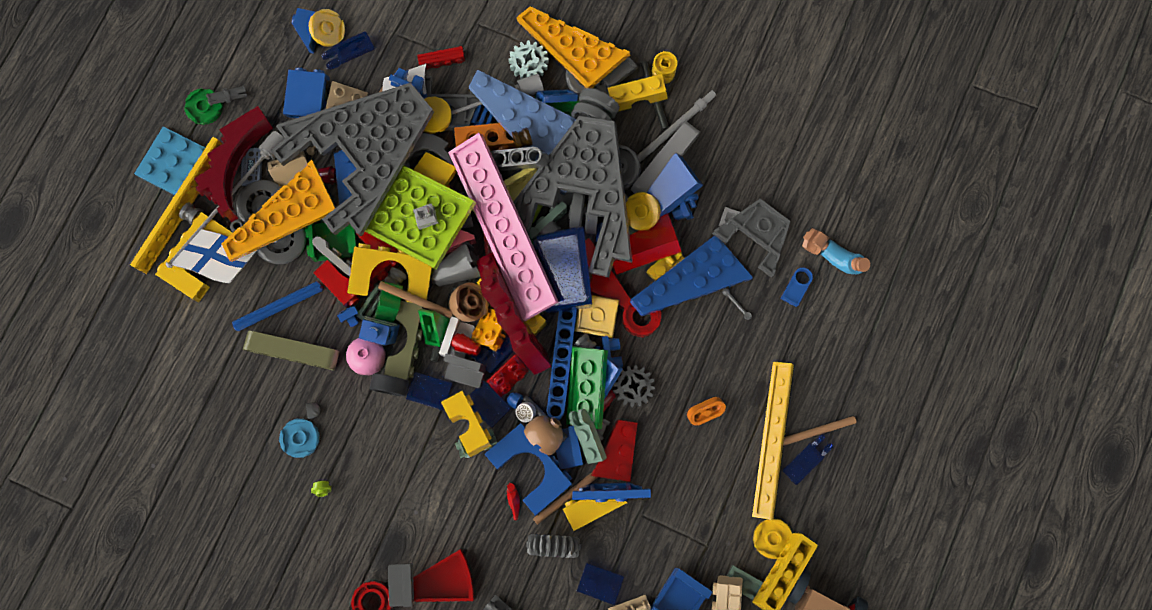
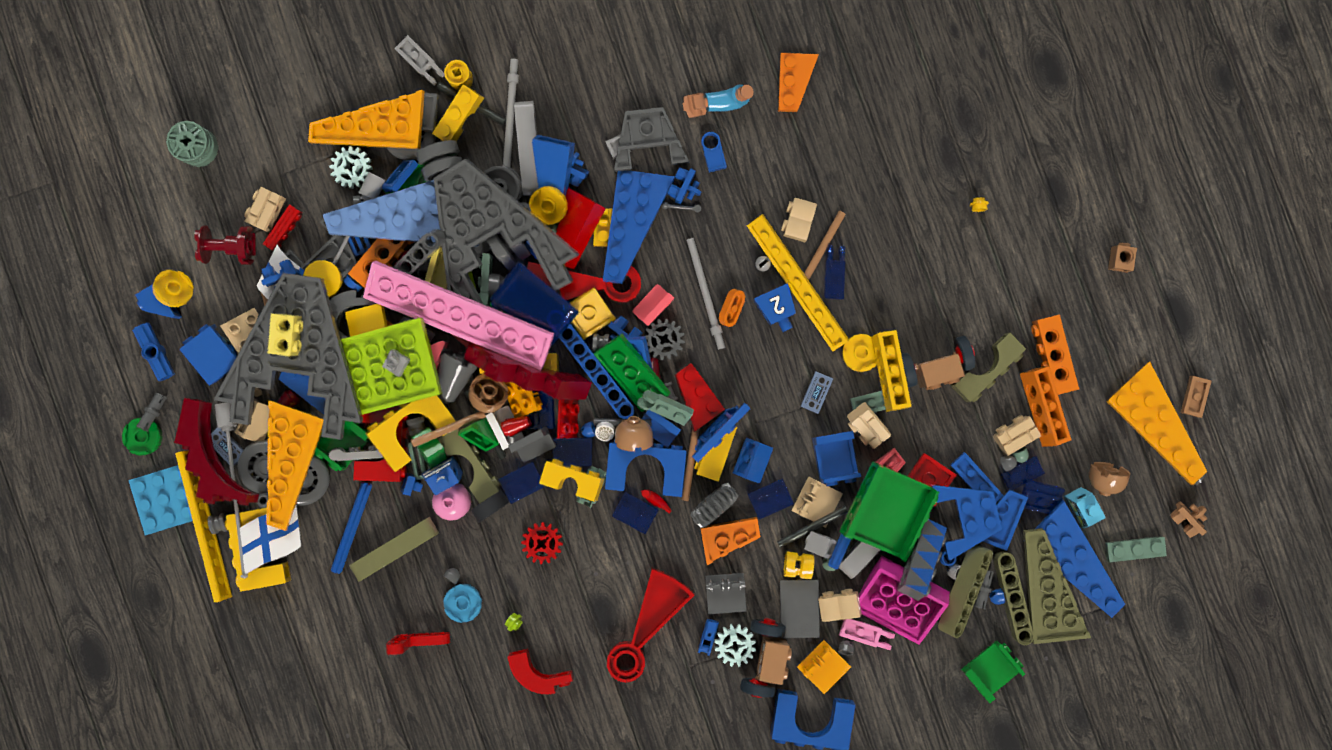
camera: 45 degrees left, 10 degrees up
clear blue hinge [321,31,375,70] -> none
dark grey panel [388,563,414,607] -> none
dark brown wheel [512,127,533,148] -> none
none -> blue piece [132,323,175,382]
none -> dark red piece [194,225,256,265]
none -> tan brick [245,187,286,233]
none -> light yellow brick [268,314,303,356]
none -> blue tile [344,275,363,292]
none -> red beam [386,632,451,655]
none -> light grey hinge [394,35,445,86]
none -> red arch [507,649,574,694]
none -> red gear [521,522,564,564]
none -> clear blue plate [612,491,659,534]
none -> coral panel [632,284,674,327]
none -> blue hips [667,168,701,205]
none -> light grey bar [687,238,725,350]
none -> orange wing [700,517,760,565]
none -> blue panel [733,438,773,483]
none -> blue torso [753,283,796,332]
none -> light grey hinge [755,256,771,272]
none -> orange wing [778,53,819,112]
none -> tan brick [781,198,817,242]
none -> sand blue tile [800,371,833,414]
none -> yellow plate [970,197,989,212]

